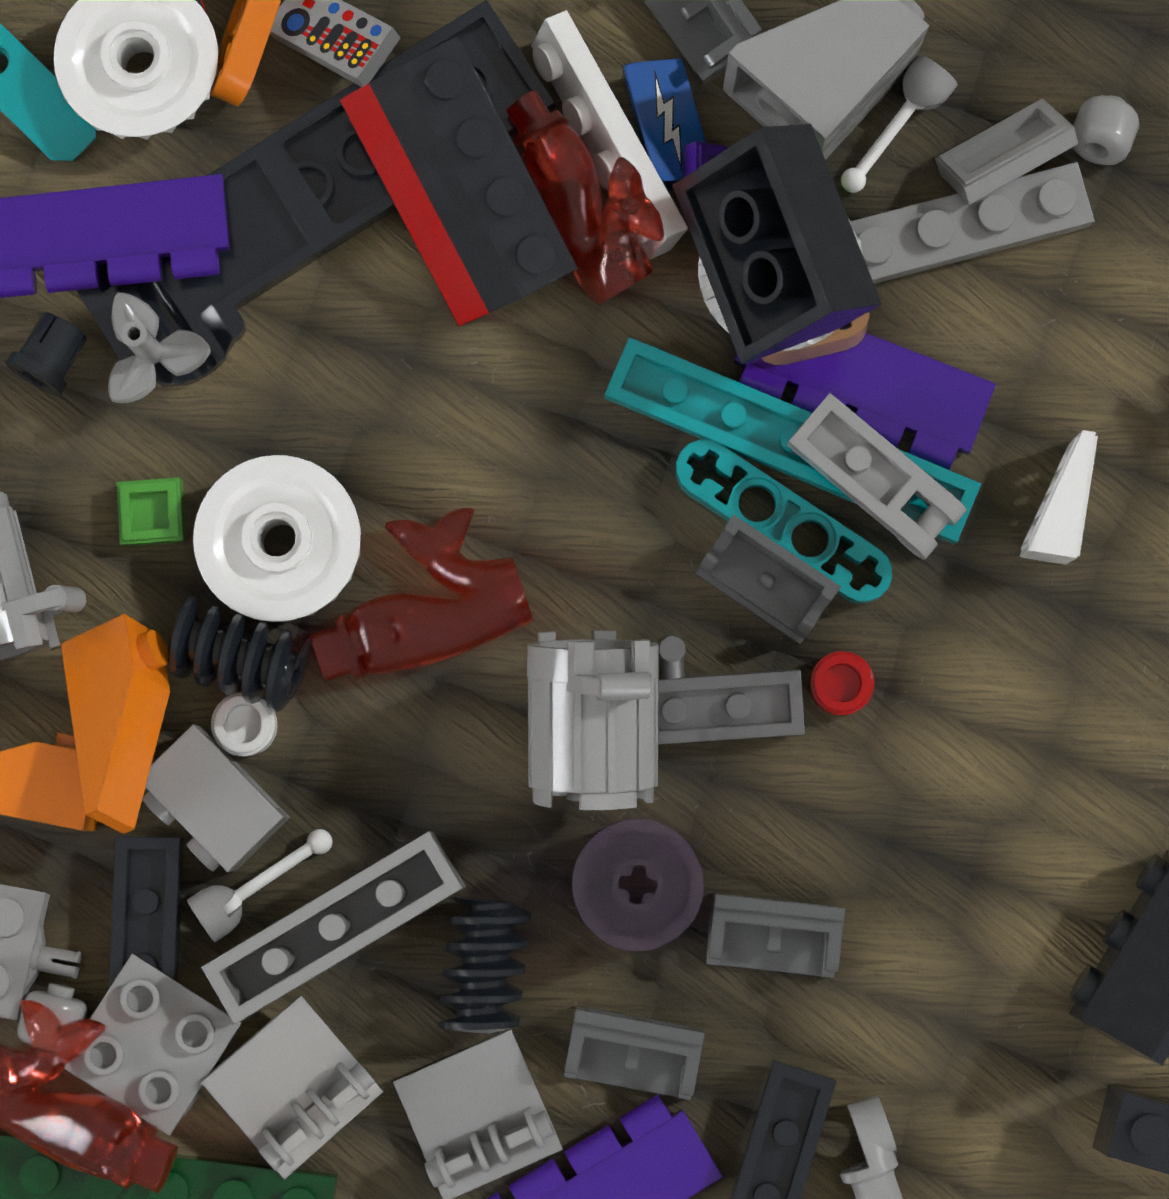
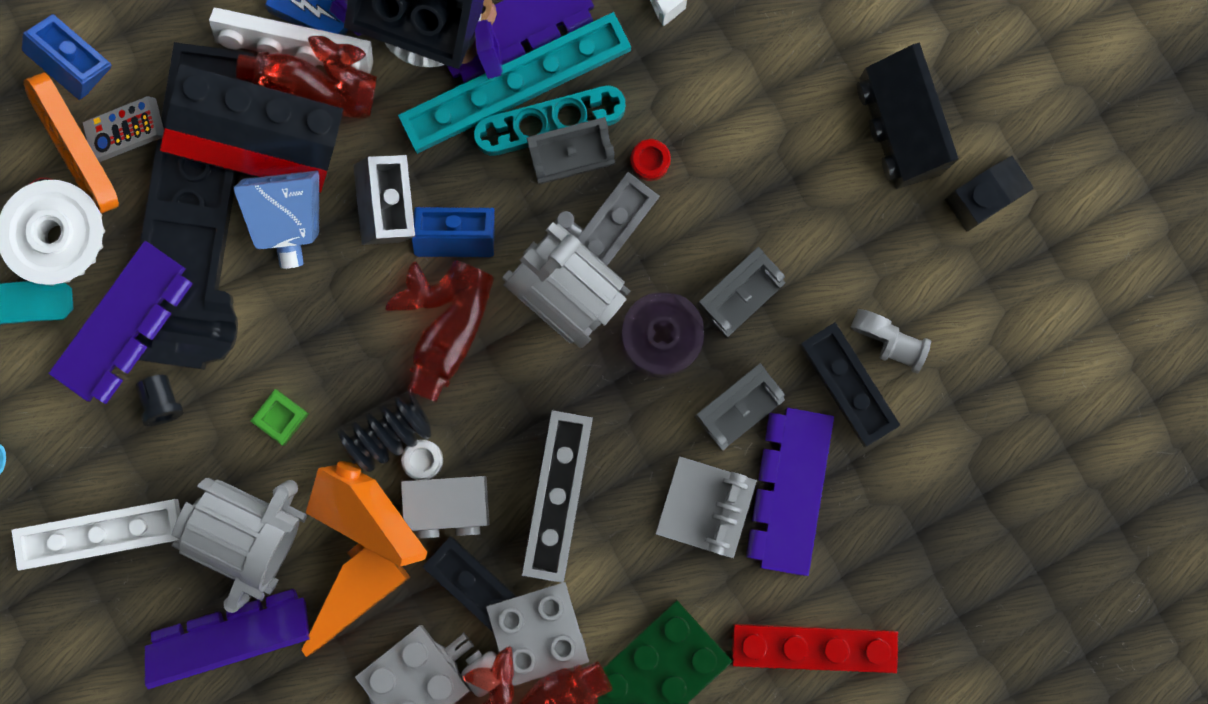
camera: 55 degrees left, 0 degrees up
light grey plant [108,292,211,403] -> none
hinge [187,829,332,942] -> none
white gear [193,455,361,622] -> none
light grey hinge [201,995,383,1179] -> none
black piece [437,896,531,1034] -> none
light grey plate [787,393,966,560] -> none
none -> medium blue torso [234,171,319,269]
none -> flat silver brick [353,155,415,245]
none -> blue slope [412,207,495,257]
none -> dark purple tile [475,19,503,79]

